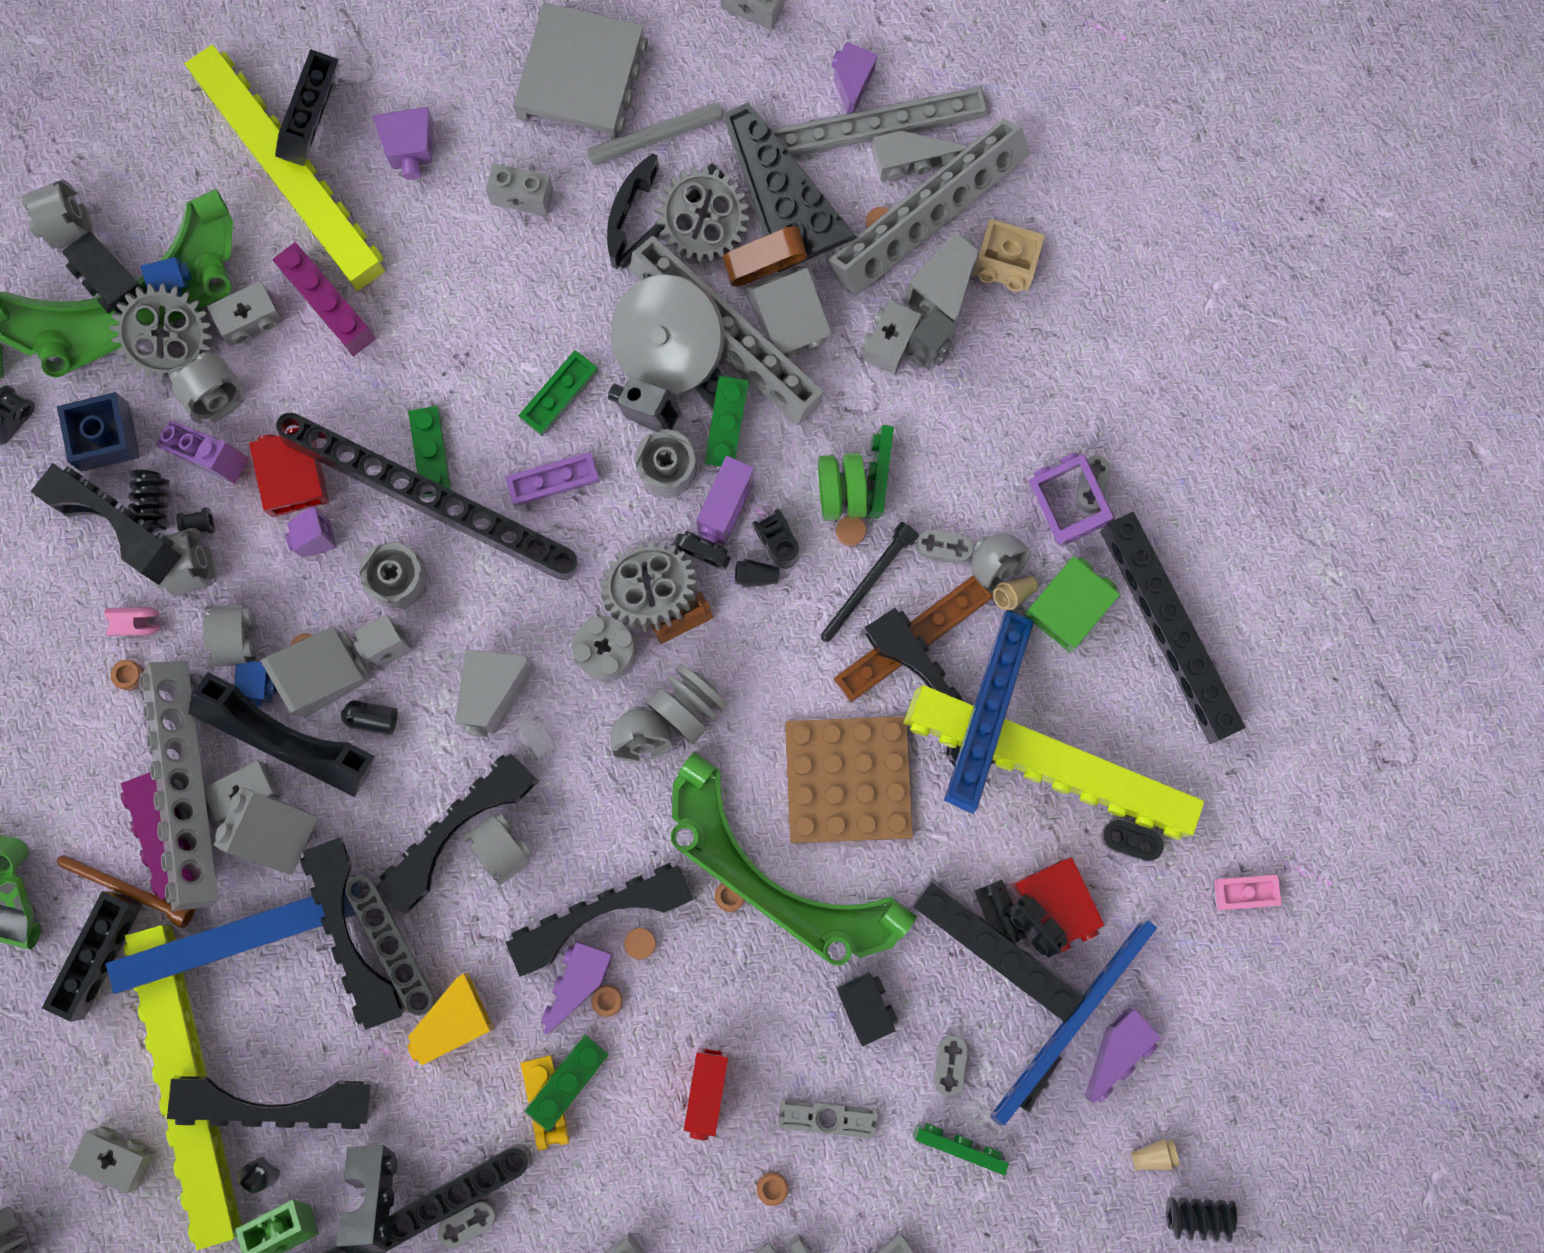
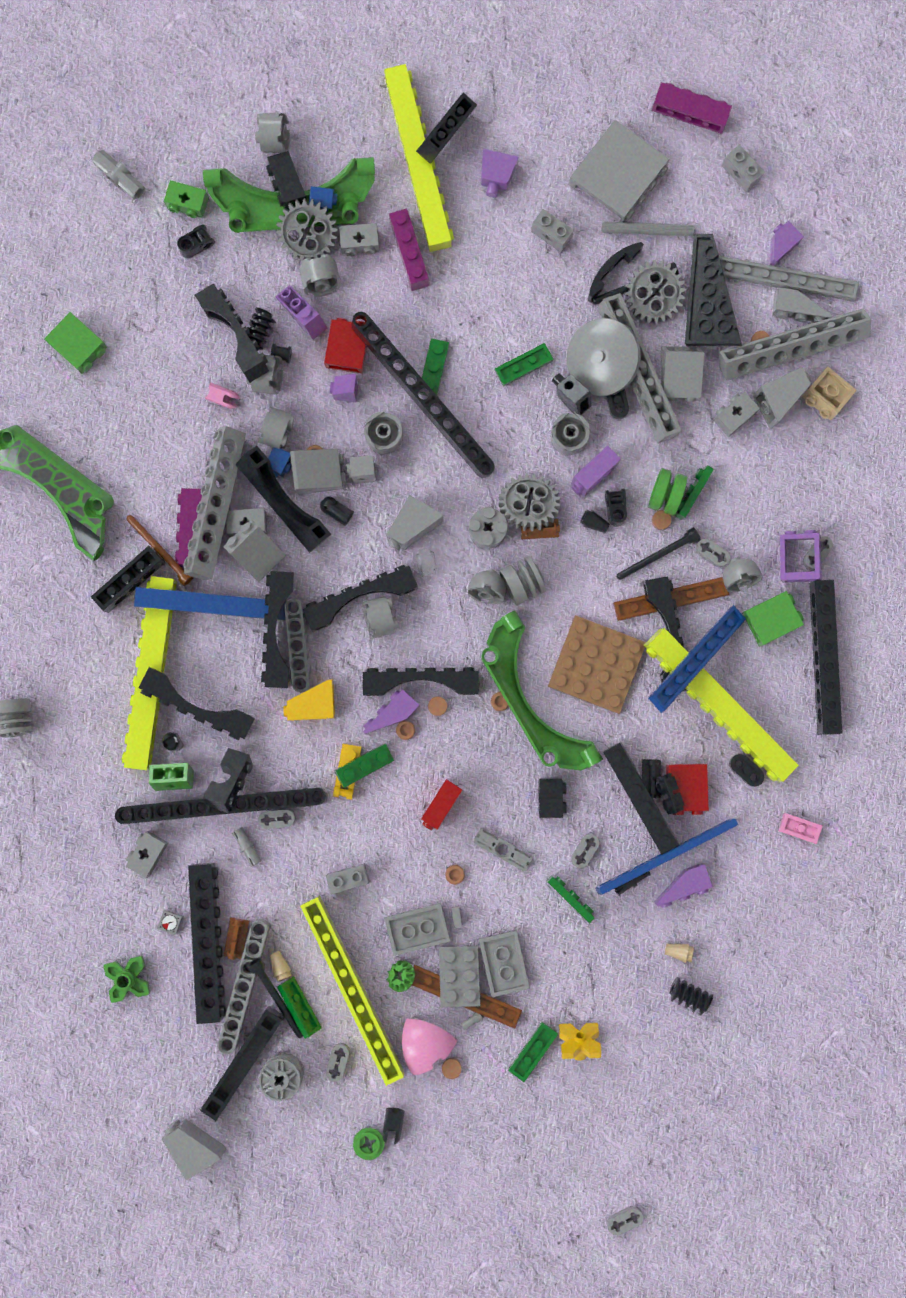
camera: 25 degrees right, 5 degrees up
dark blue brick [57,392,140,472] -> none
light grey brick [68,1126,154,1194] -> none
nougat tile [110,659,144,691] -> none
medium lavender plate [505,451,600,507] -> none
black plate [672,531,731,570] -> none
green plate [704,376,748,467] -> none
beam [723,226,807,286] -> none
dark grey brick [907,307,958,371] -> none
tan cone [993,576,1038,610] -> none

